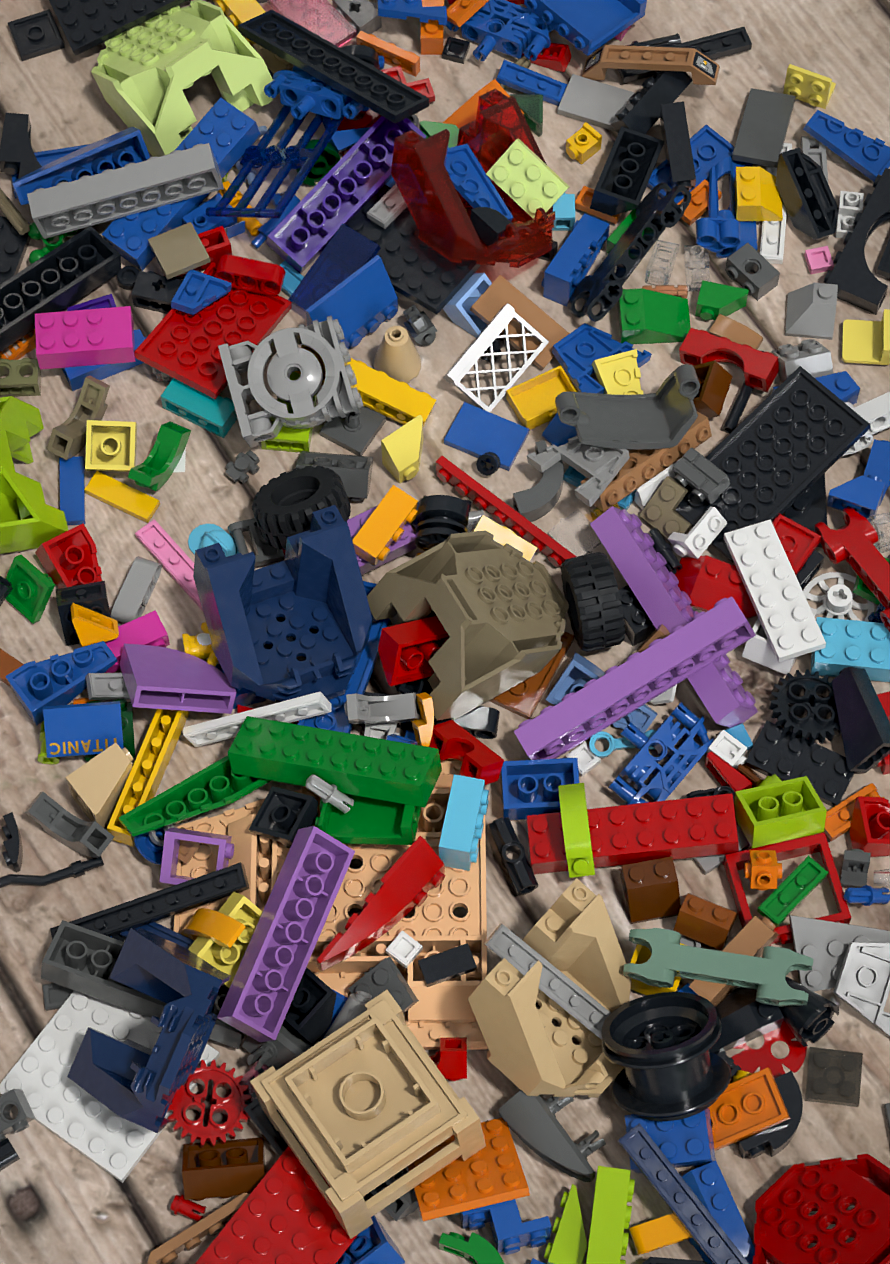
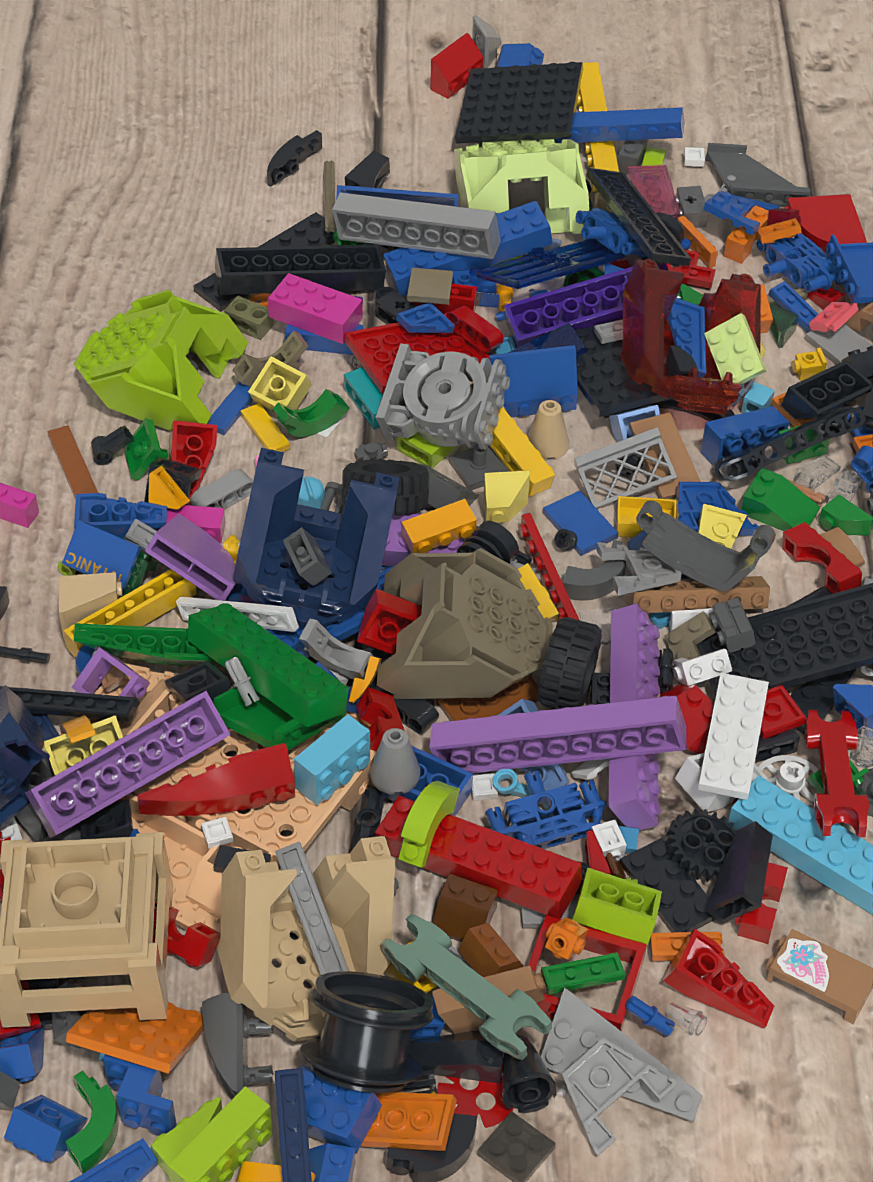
camera: 30 degrees right, 15 degrees down
black tile [7,9,65,61] -> none
dark grey arch [25,792,114,858] -> none
dark grey plate [349,957,419,1016] -> none
dark grey hips [403,305,437,346] -> none
black tile [442,37,470,64] -> none
reddish brown slope [693,361,733,418] -> none
dark grey bracket [841,849,871,888] -> none
none -> dark grey brick [283,527,332,586]
none -> light grey cone [370,728,420,794]
none -> coral plate [809,302,858,332]

